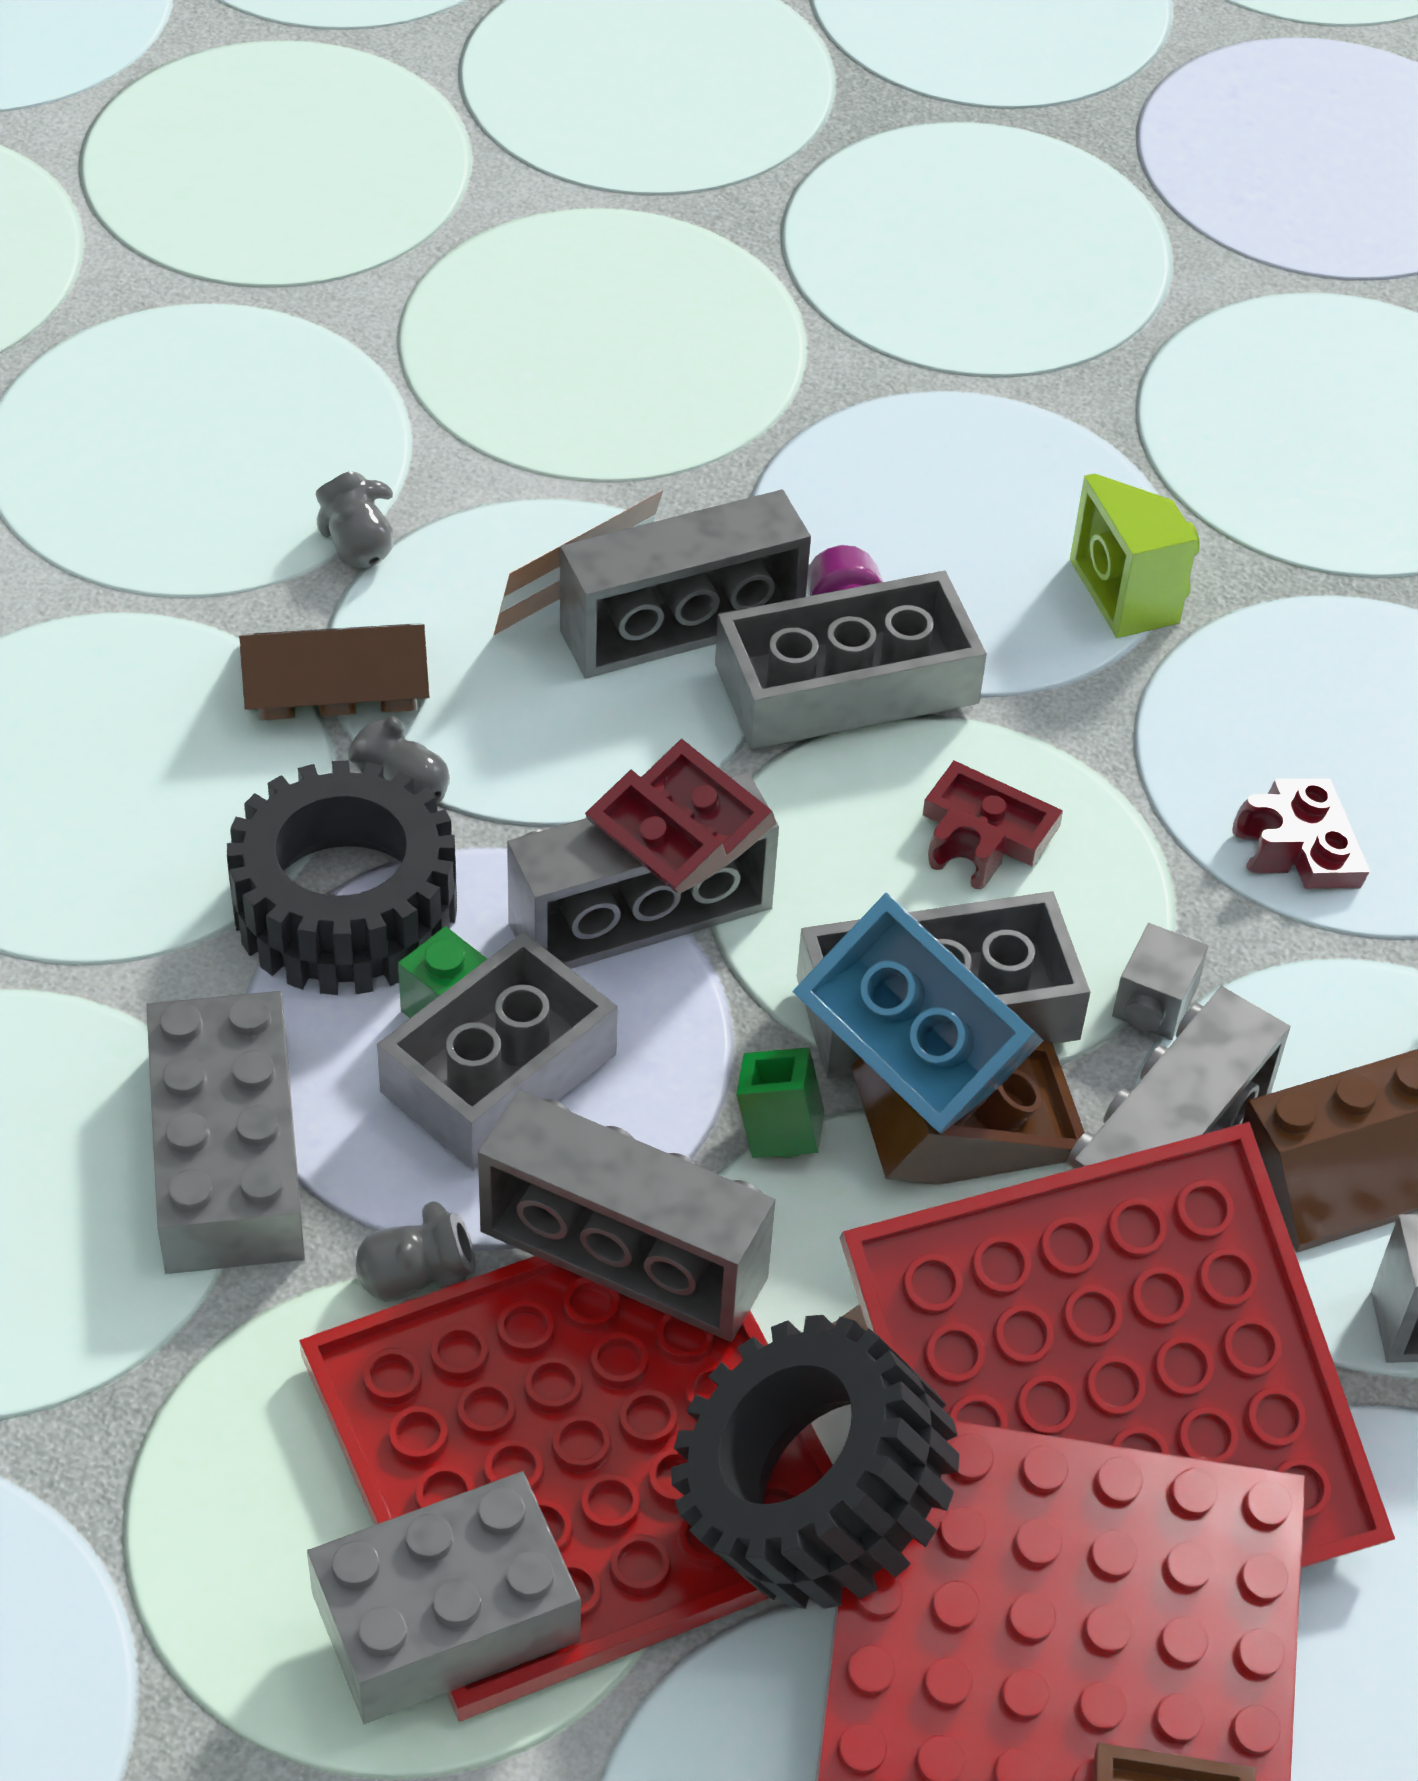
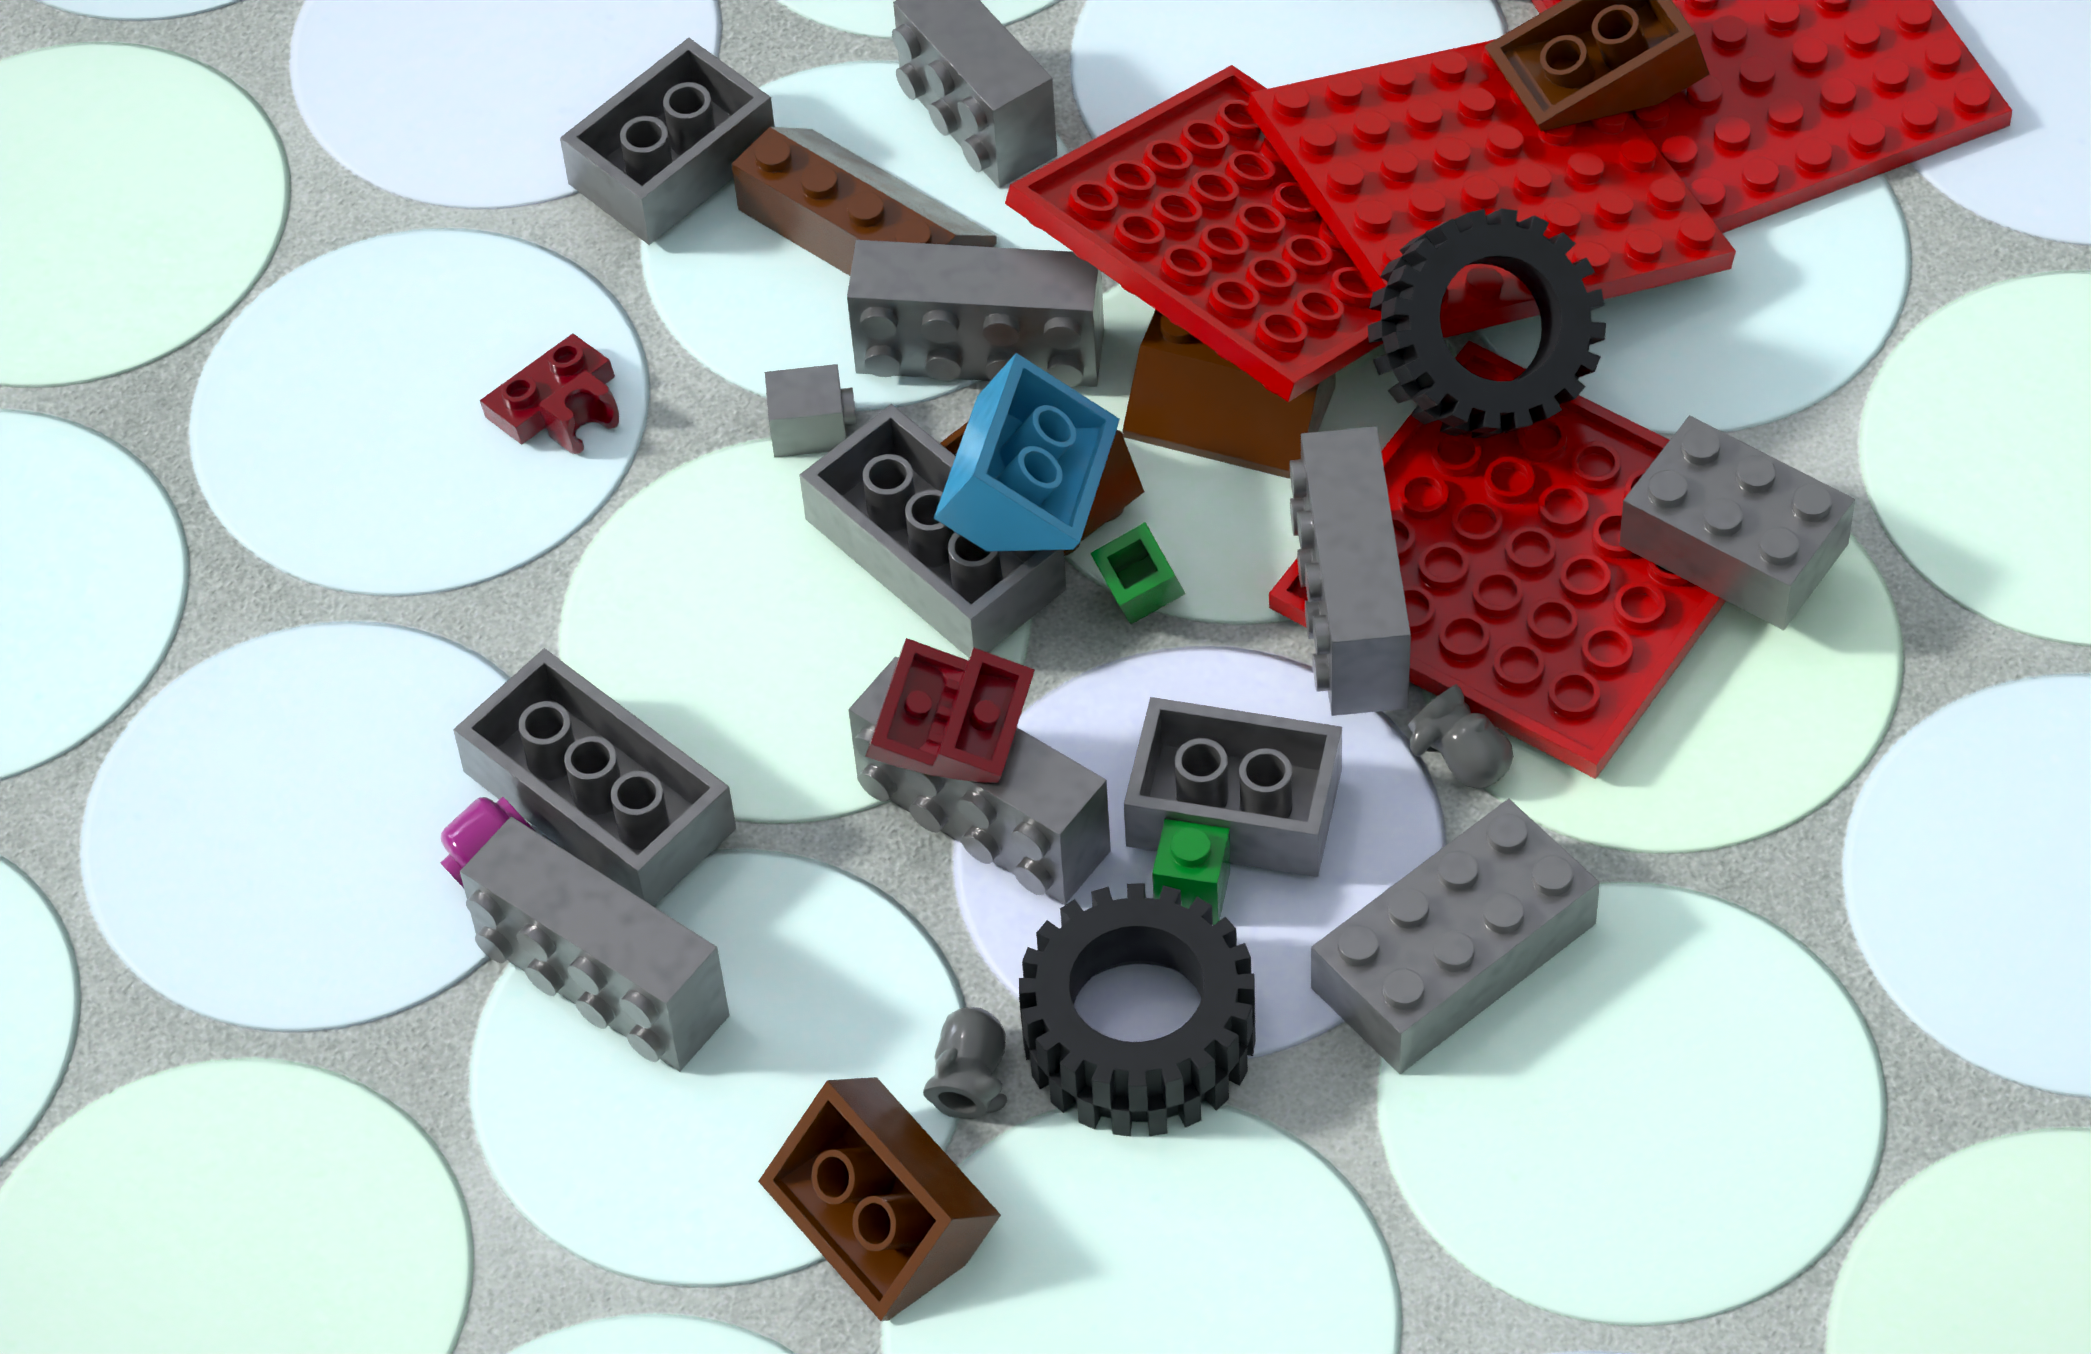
camera: 115 degrees left, 5 degrees up
dark grey animal [315,471,394,568] -> none
nougat sticker [493,490,663,635] -> none
dark red plate [922,760,1063,889] -> none
lime slope [1069,473,1200,639] -> none

